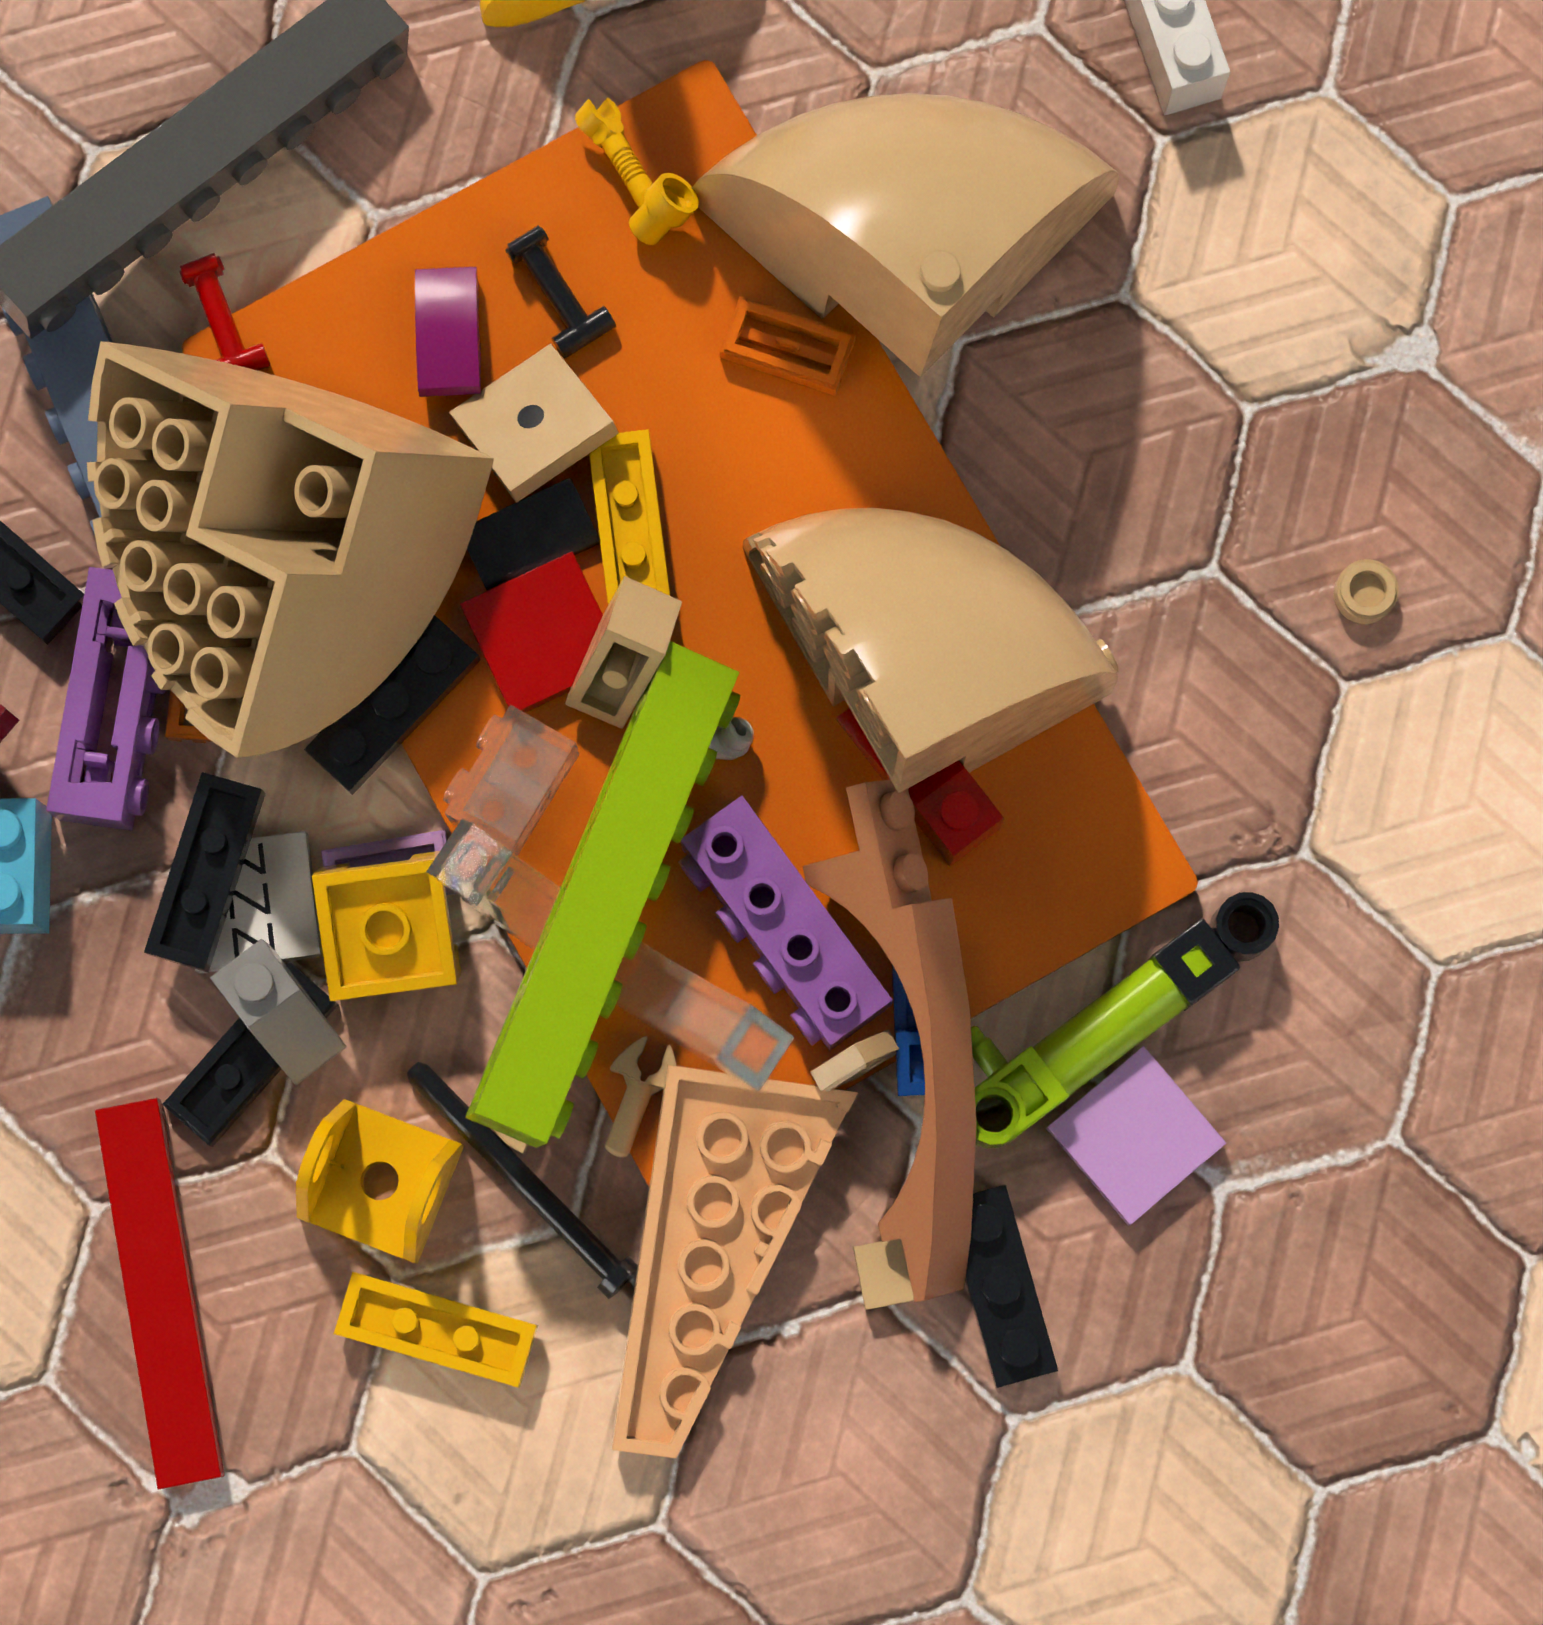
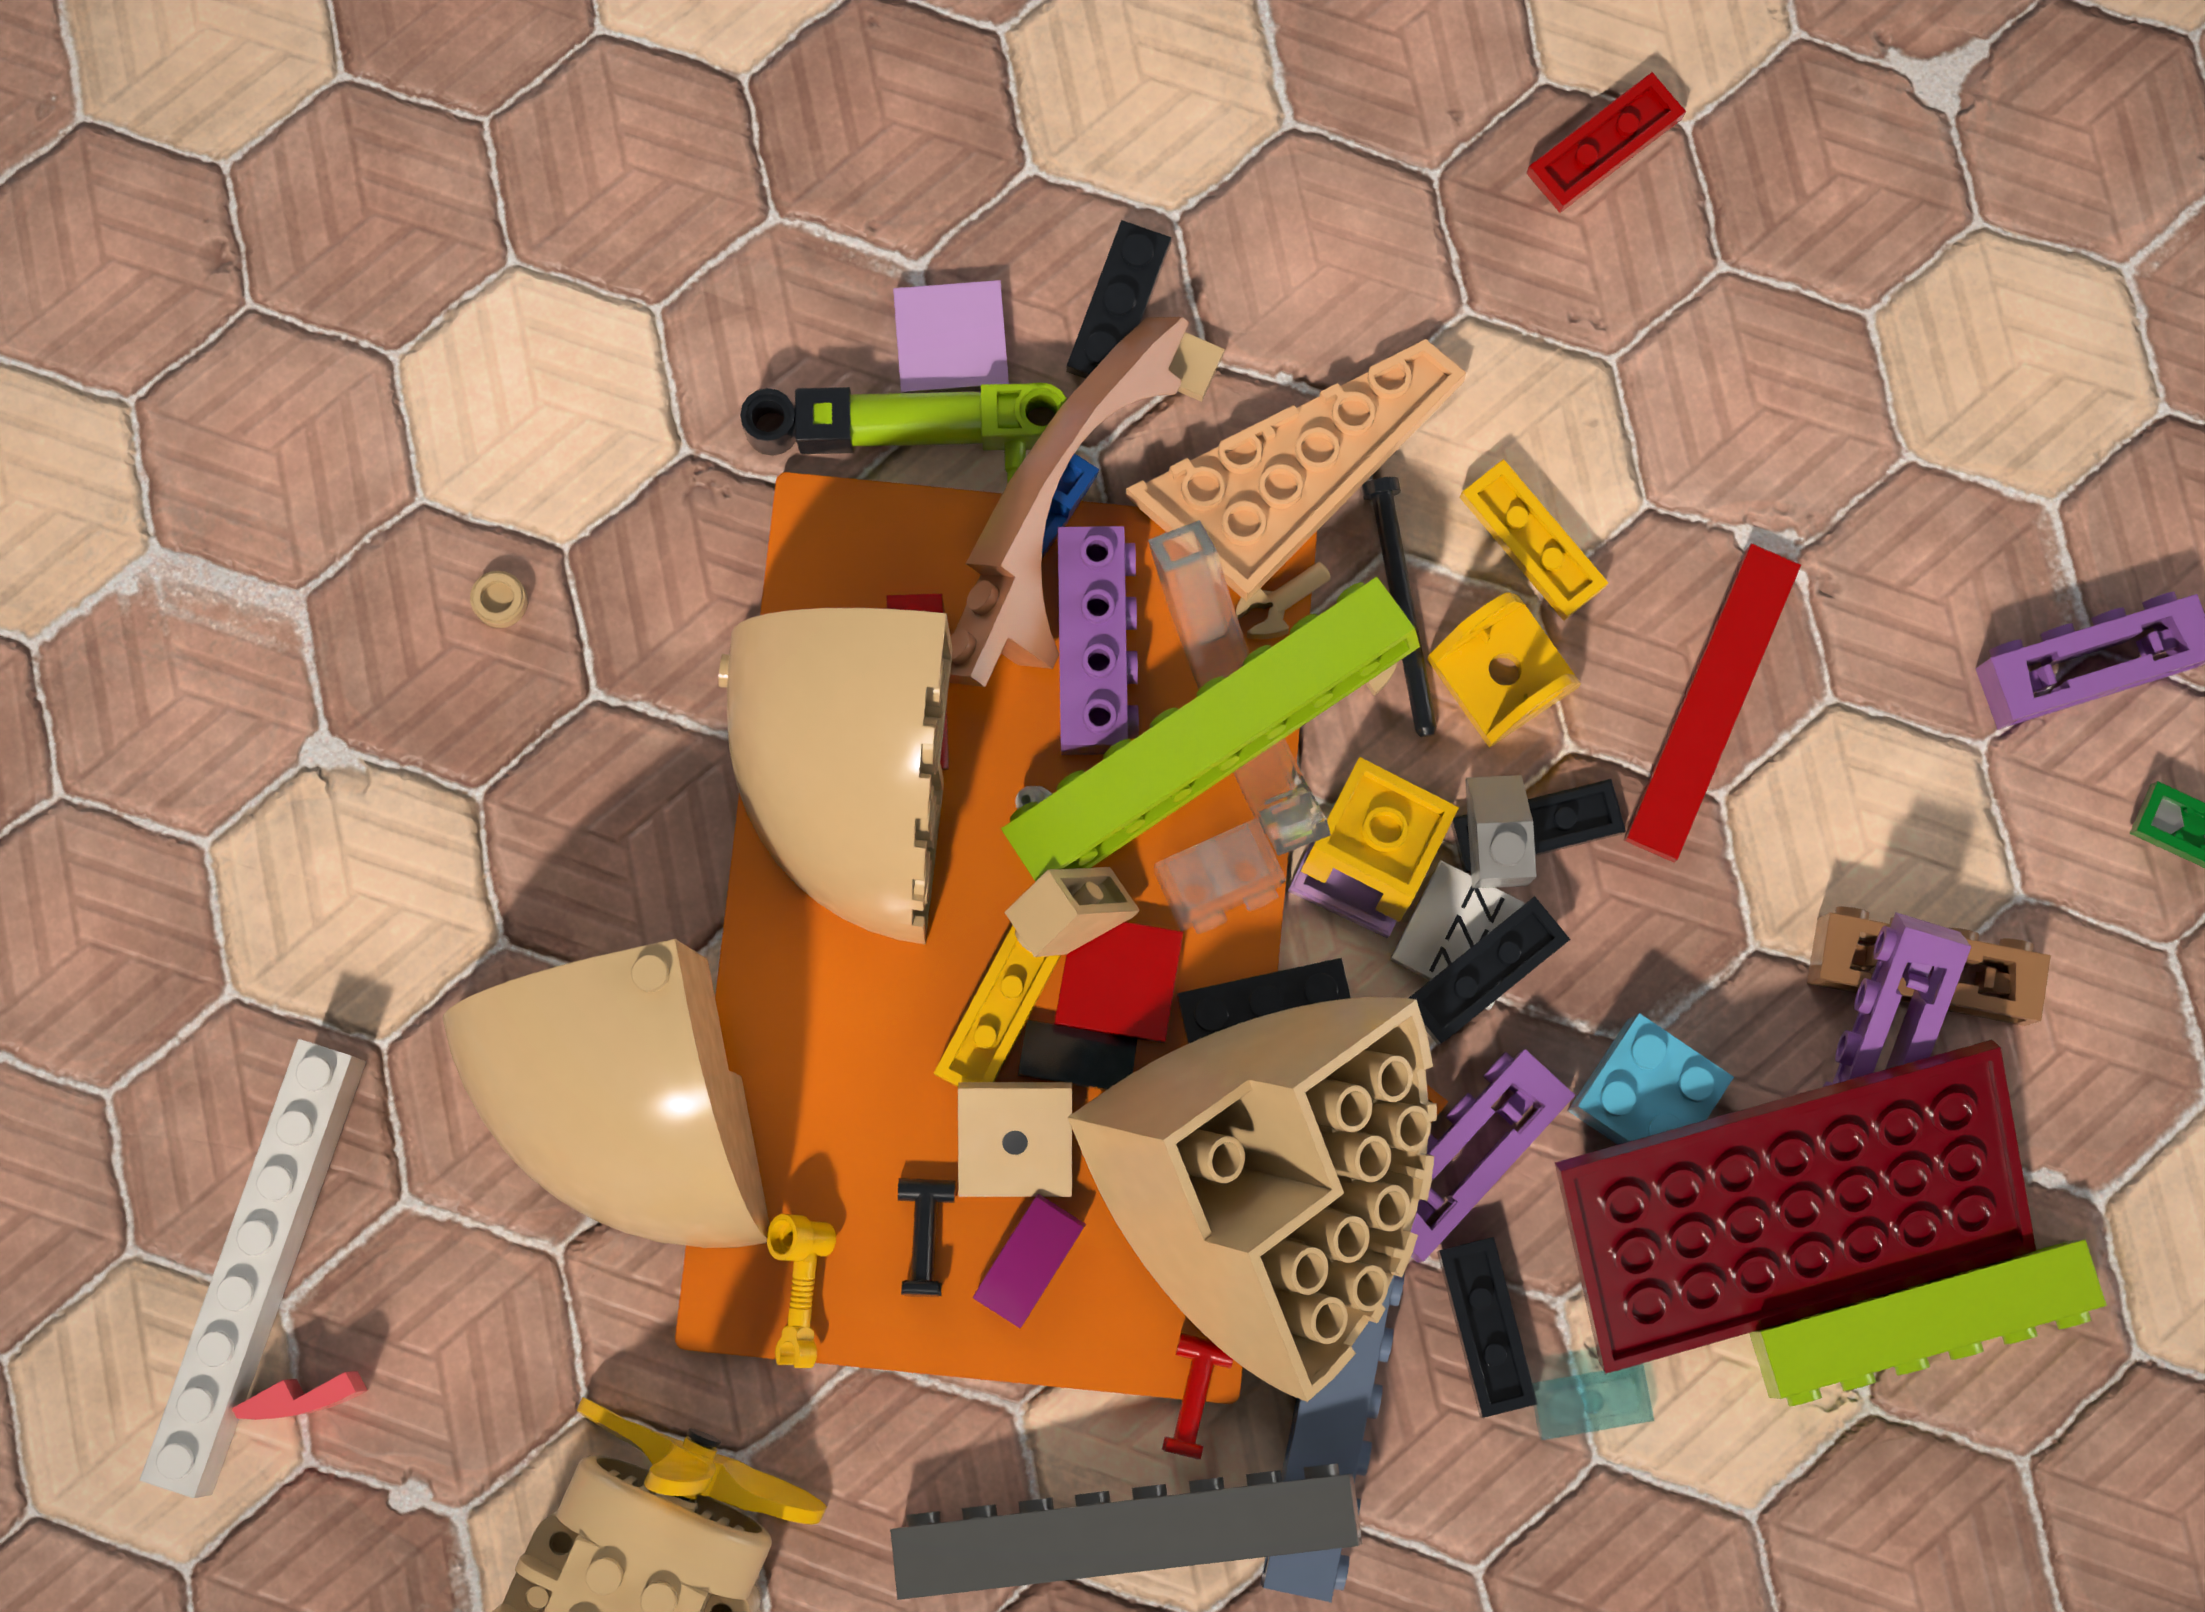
camera: 150 degrees left, 0 degrees up
orange tile [720,296,856,396] -> none
tan tile [810,1029,899,1092] -> none

